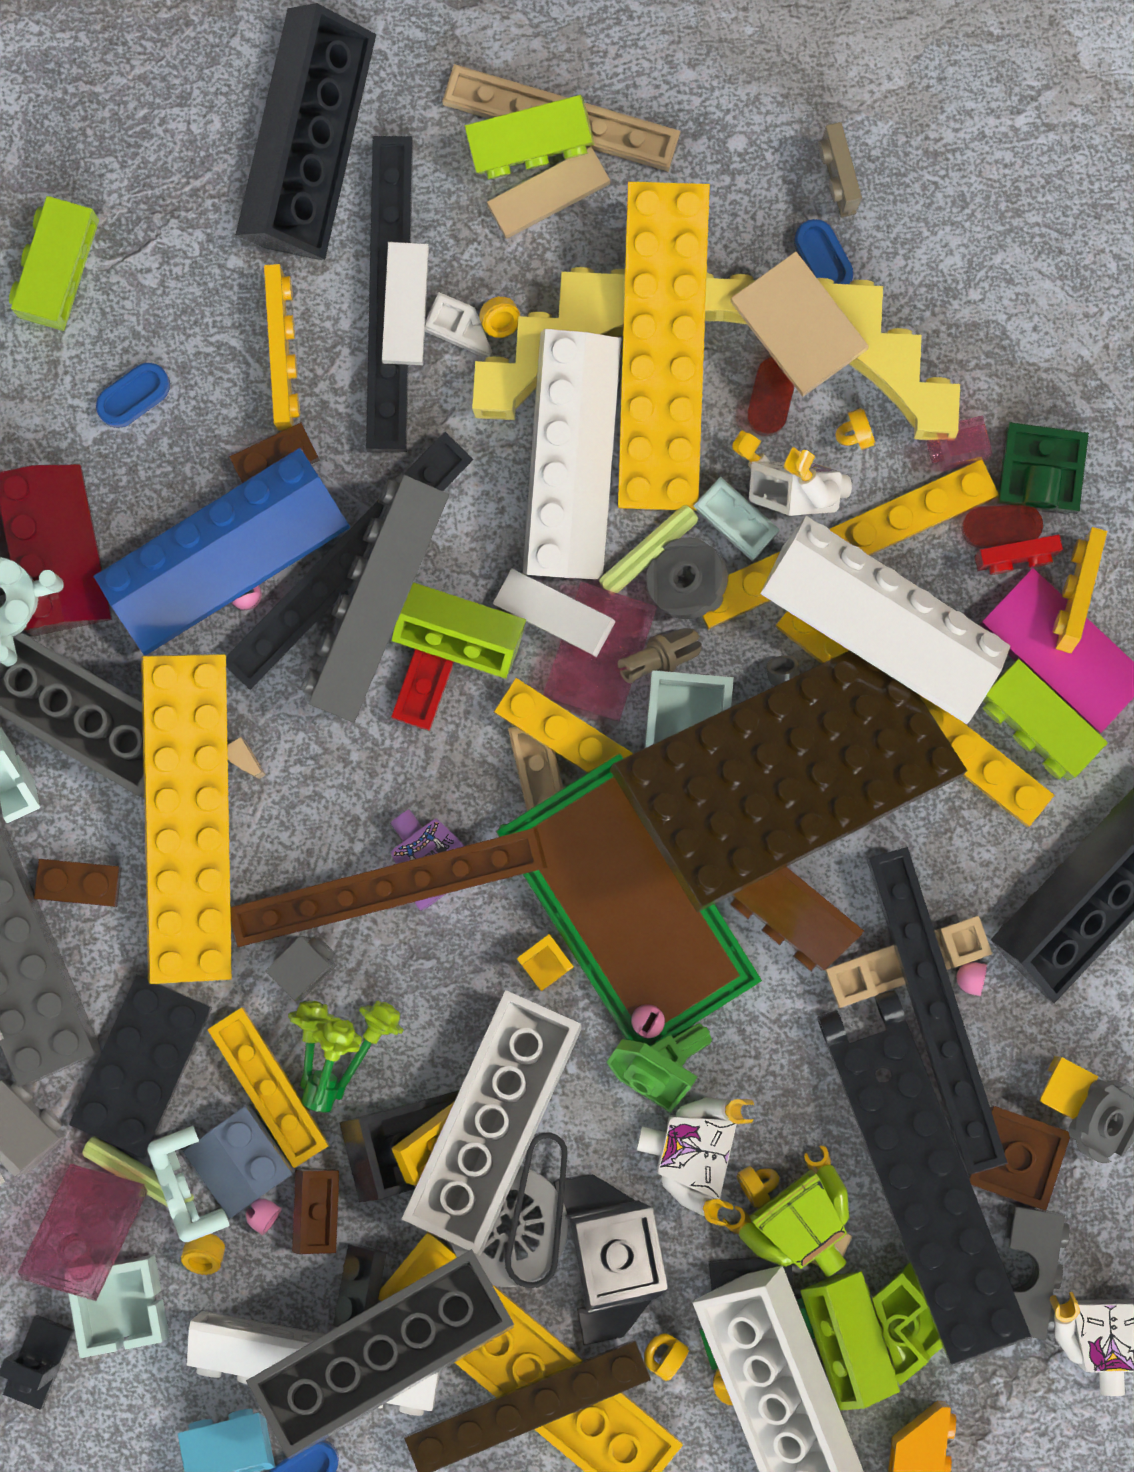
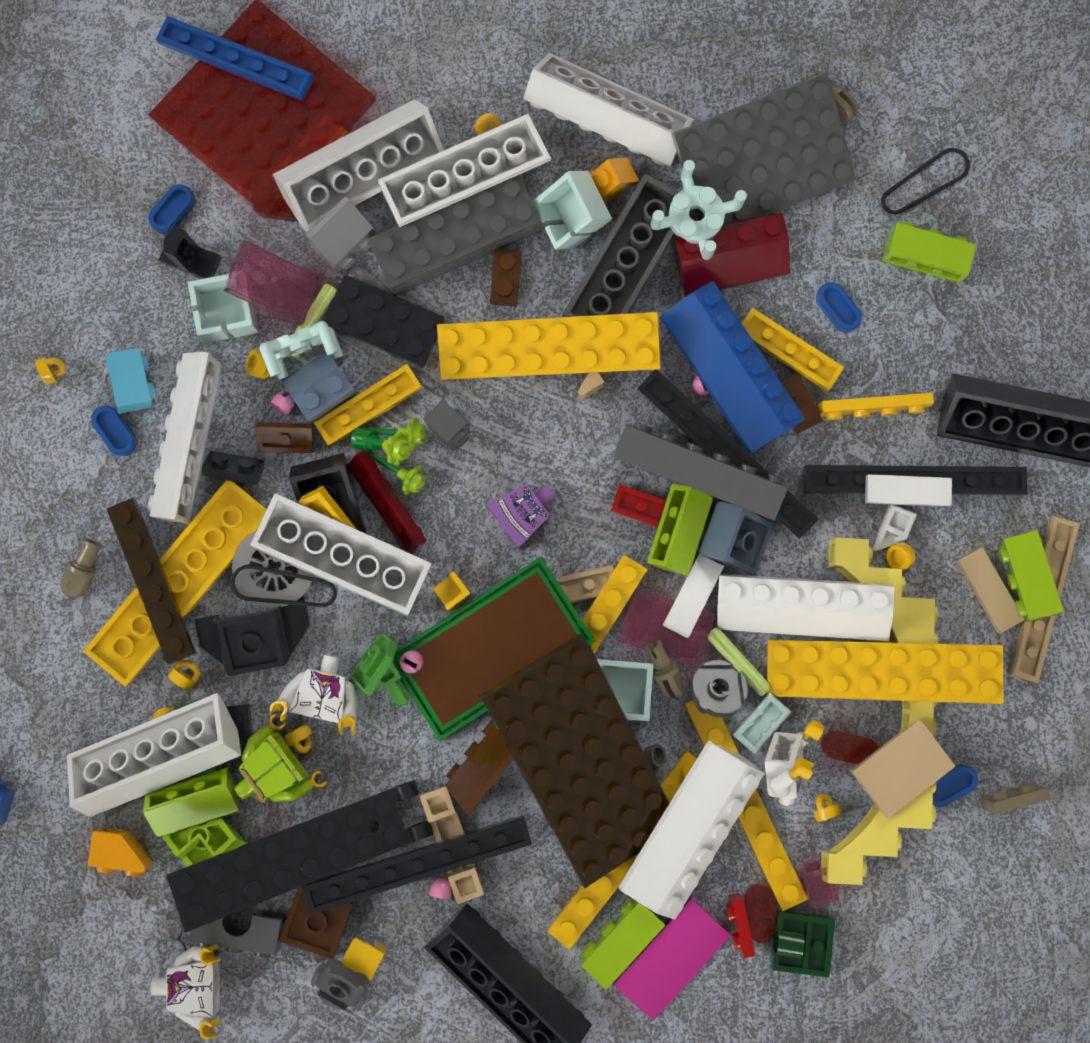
camera: 85 degrees right, 0 degrees up
reddish brown plate [230,827,548,947] -> none
dark grey brick [246,1249,514,1459] -> none
yellow plate [1053,527,1108,654] -> none
none -> dark red plate [348,449,427,554]
none -> sand blue slope [699,501,774,576]
none -> yellow plate [742,308,844,392]

